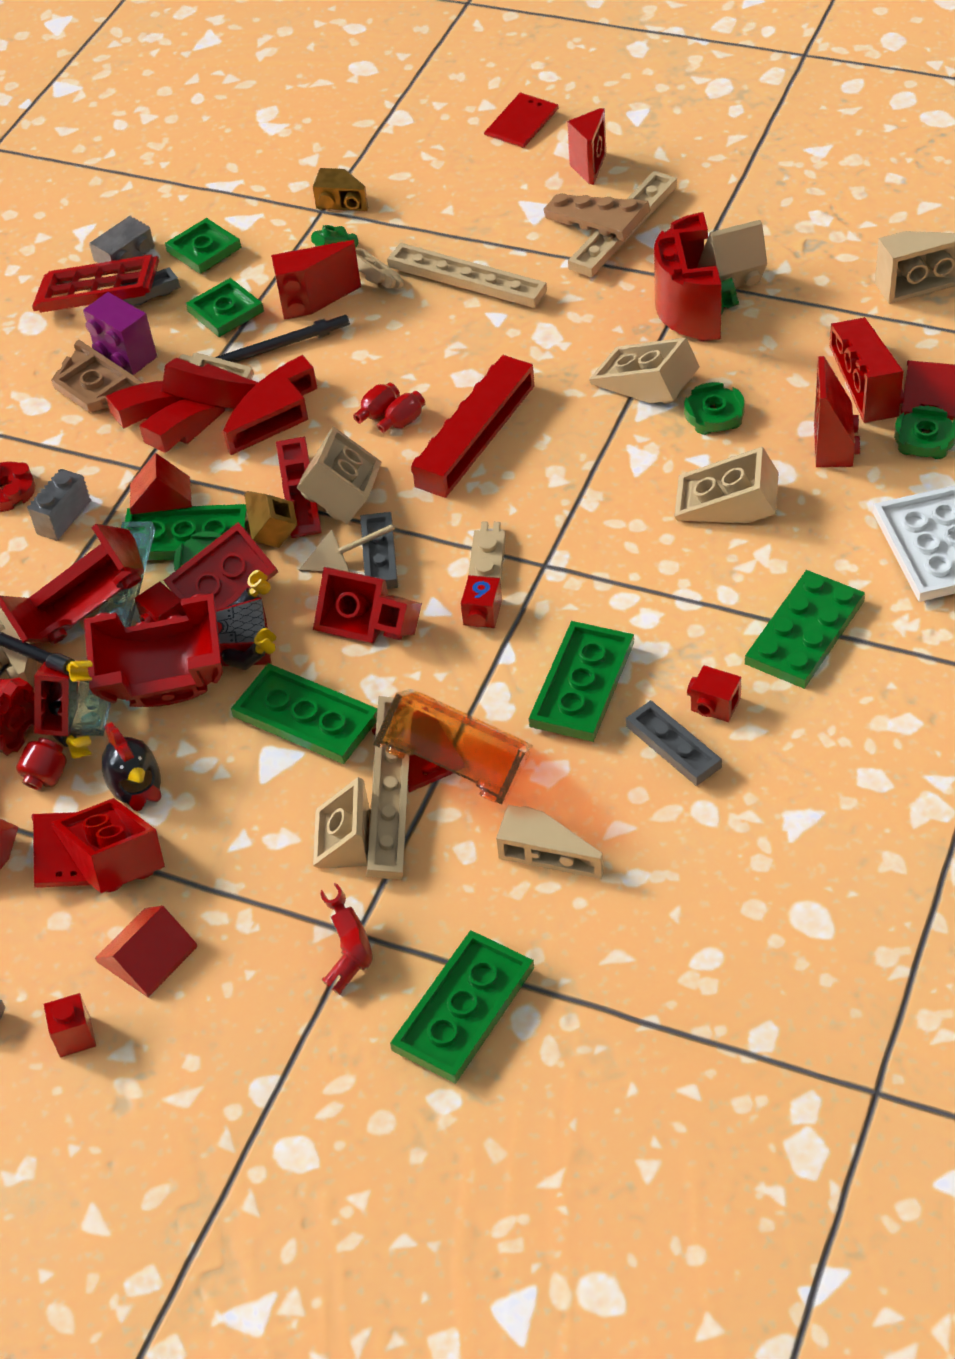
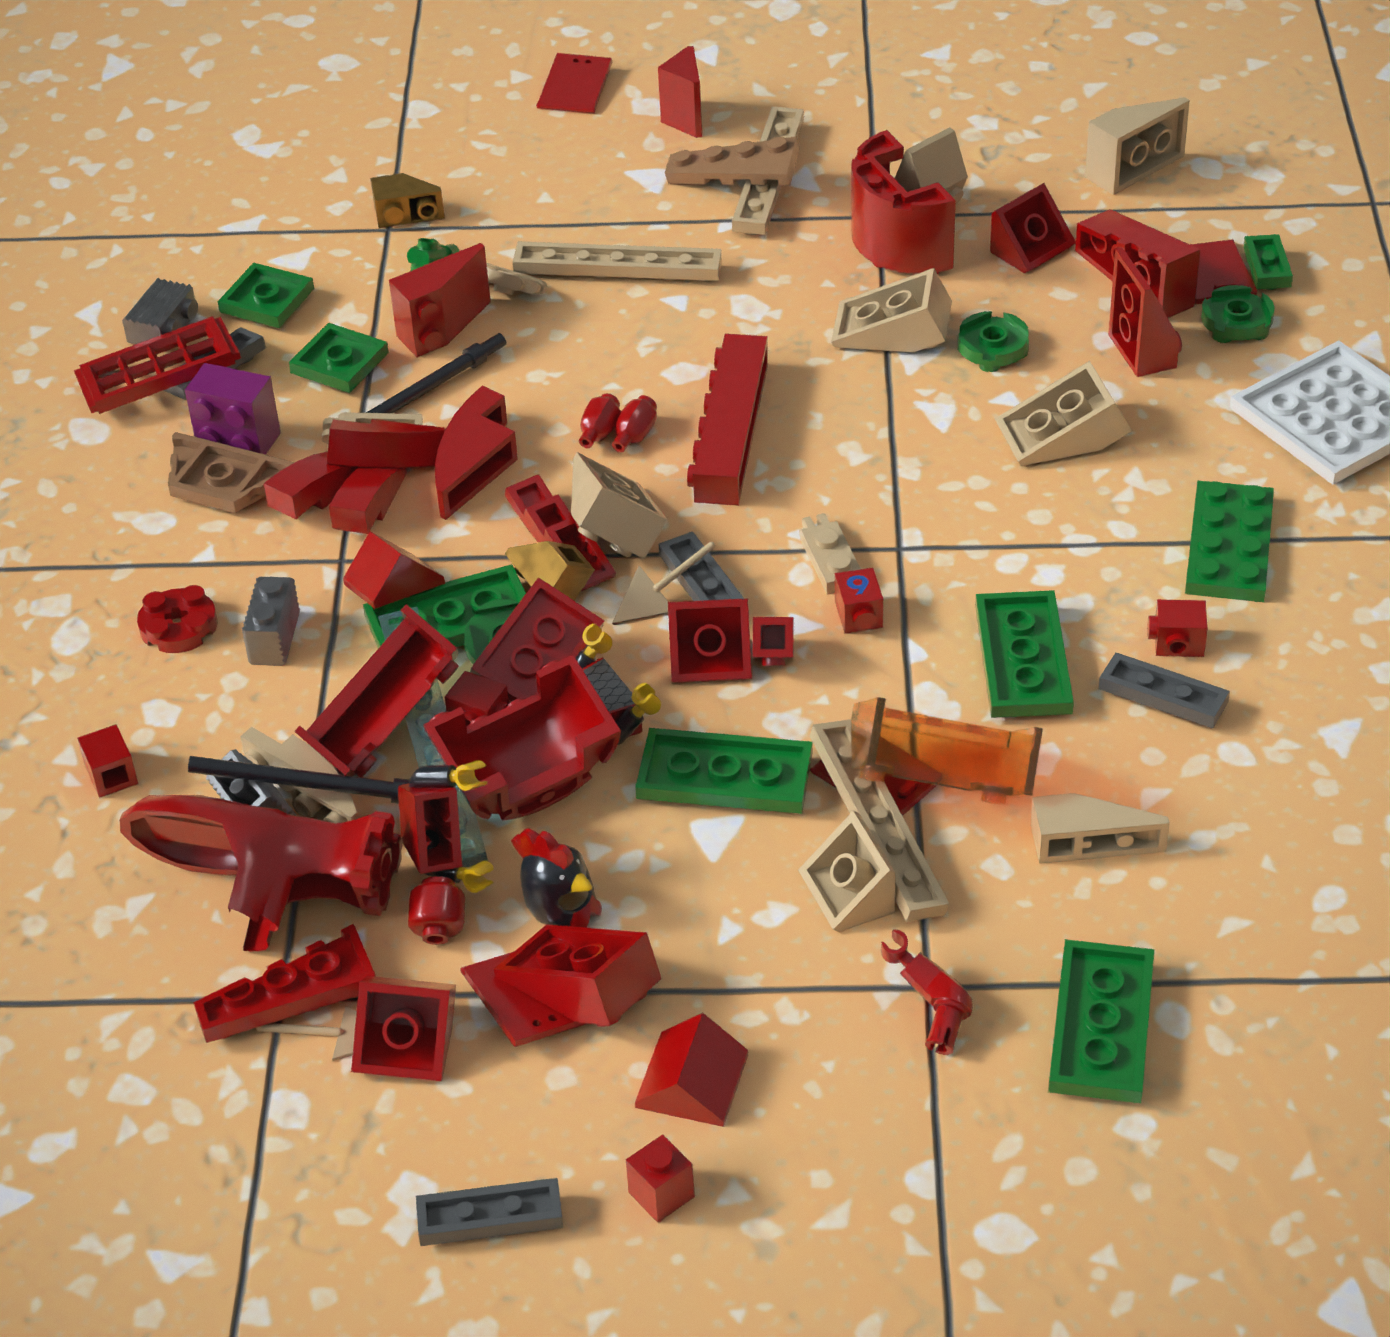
camera: 25 degrees left, 5 degrees down
none -> red slope [990,183,1076,274]

